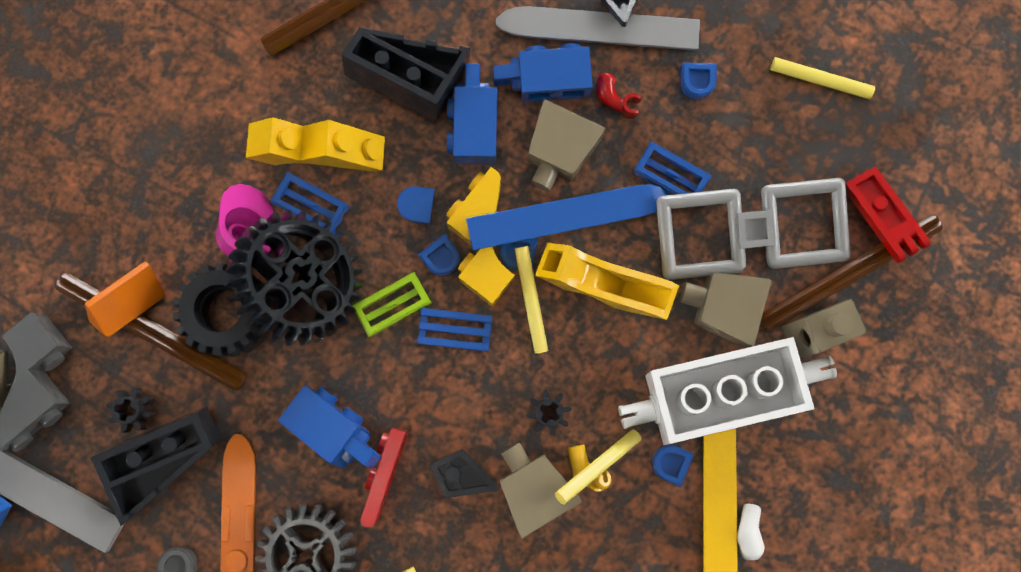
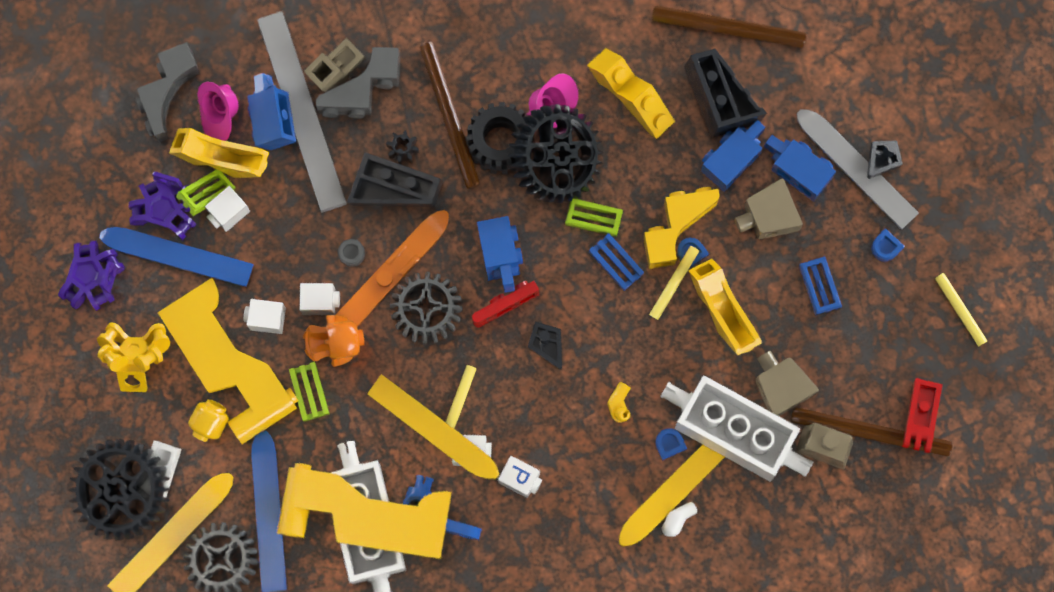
camera: 50 degrees right, 5 degrees down
orange slope [85,262,164,337] -> none
blue tile [270,172,350,235] -> none
blue tile [397,186,436,225] -> none
blue tile [418,234,460,277] -> none
blue piece [466,184,669,251] -> none
dark tan torso [500,442,582,538] -> none
black gear [526,390,572,435] -> none
light yellow bar [555,429,641,505] -> none
red arm [595,73,641,119] -> none
light grey bar [656,178,851,280] -> none

